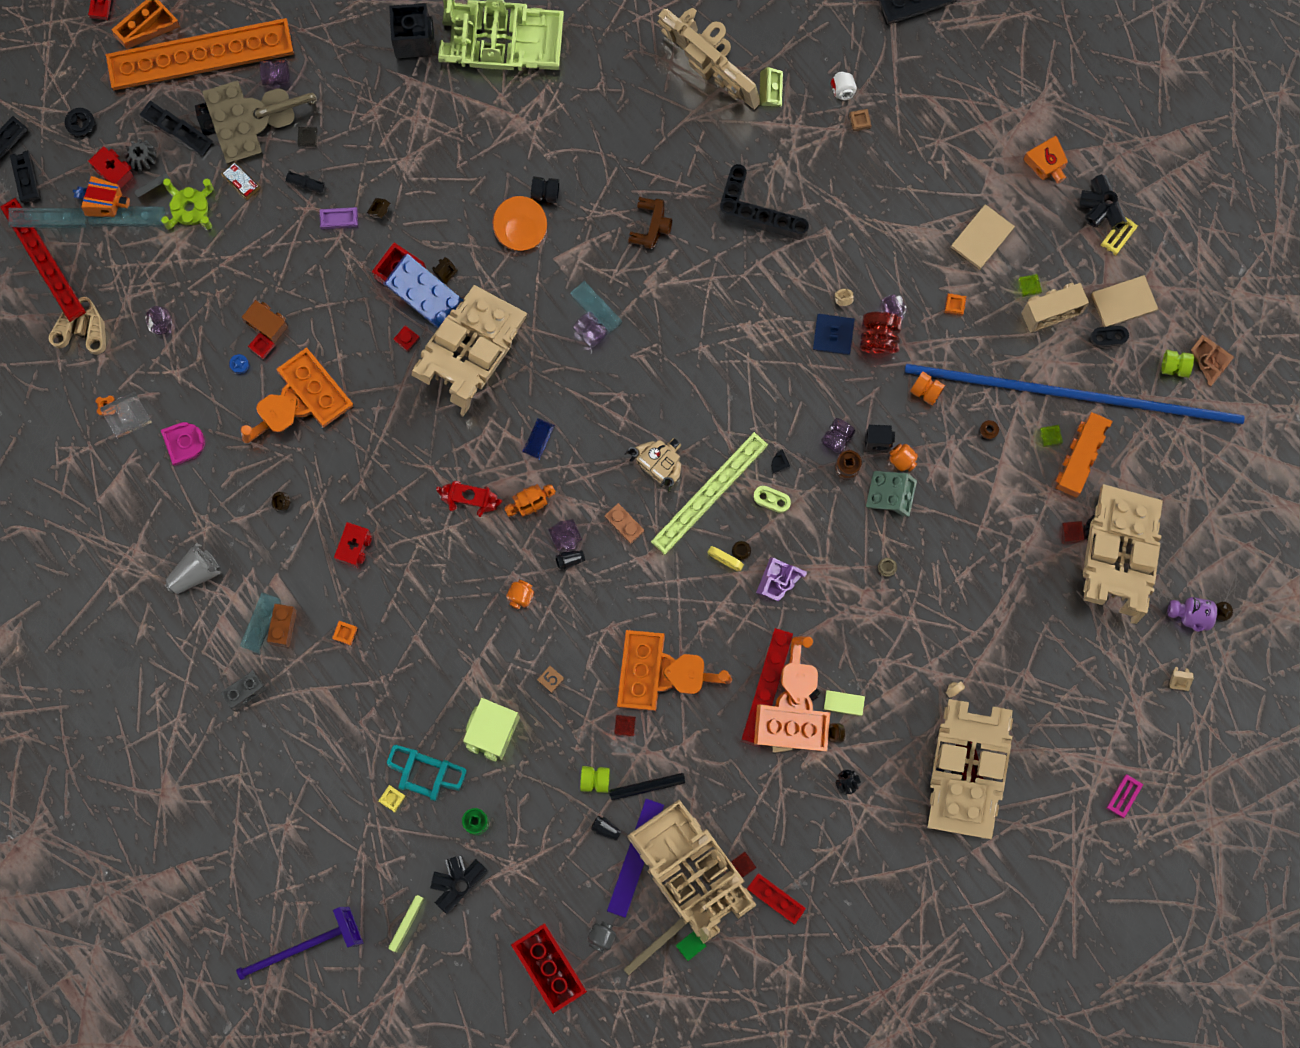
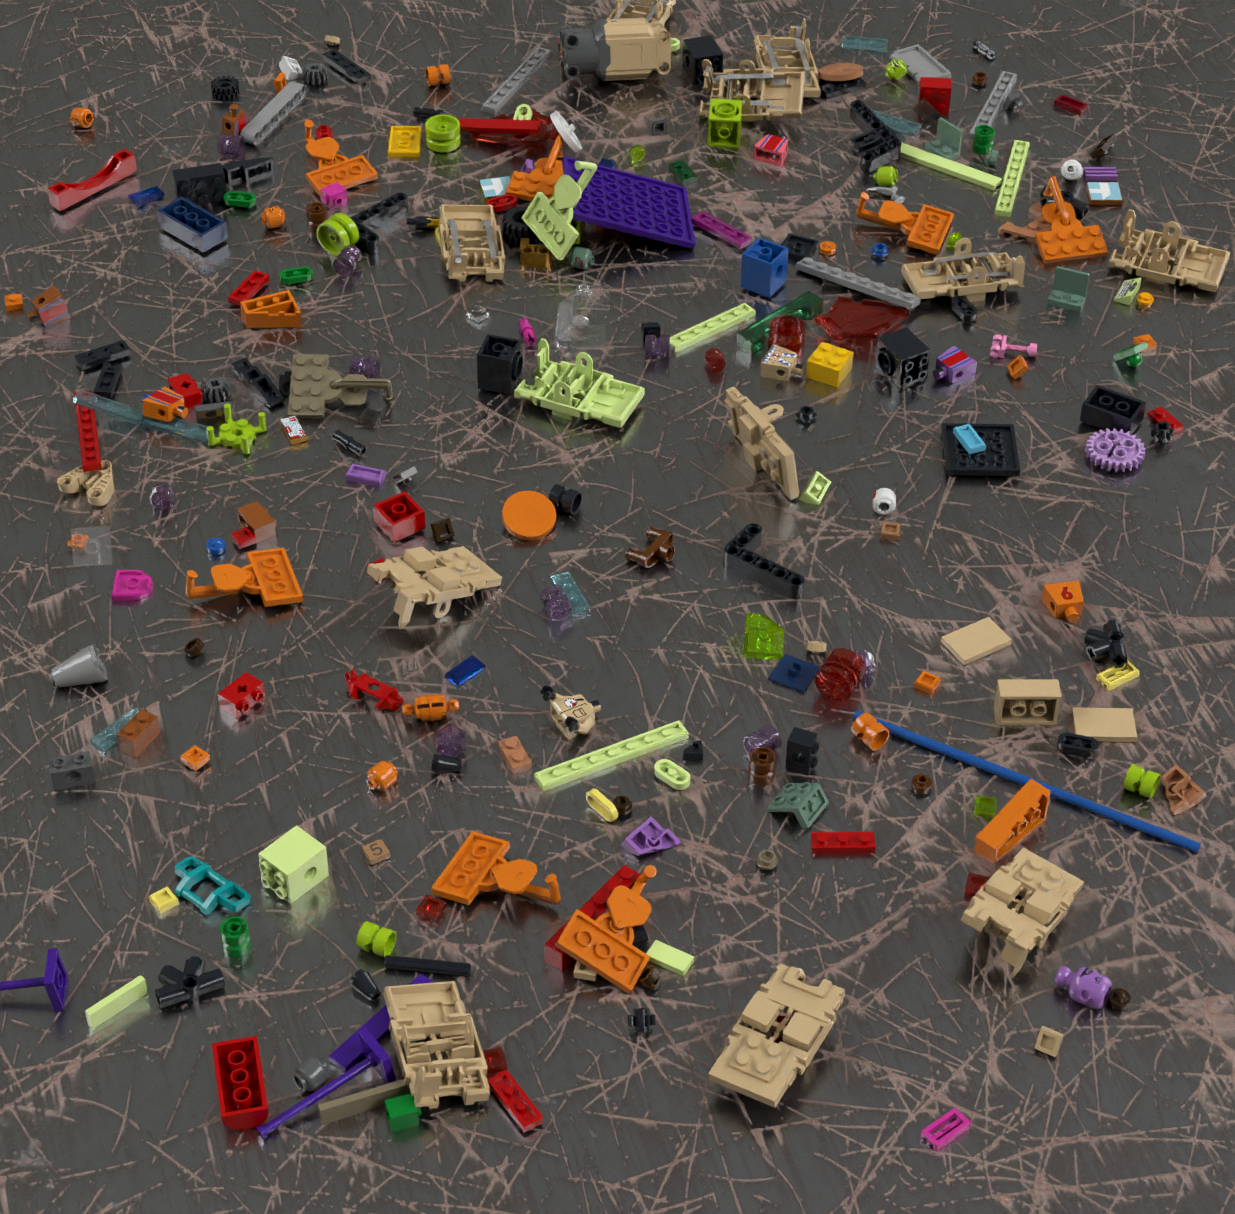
camera: 20 degrees right, 35 degrees down
black gear [64,108,95,137] -> none
orange plate [106,18,294,91] -> none
plate [383,254,464,328] -> none
orange head [889,443,918,472] -> none
none -> dark purple tile [256,1027,396,1139]
none -> clear neon green slope [743,613,784,660]
none -> red plate [811,832,876,854]

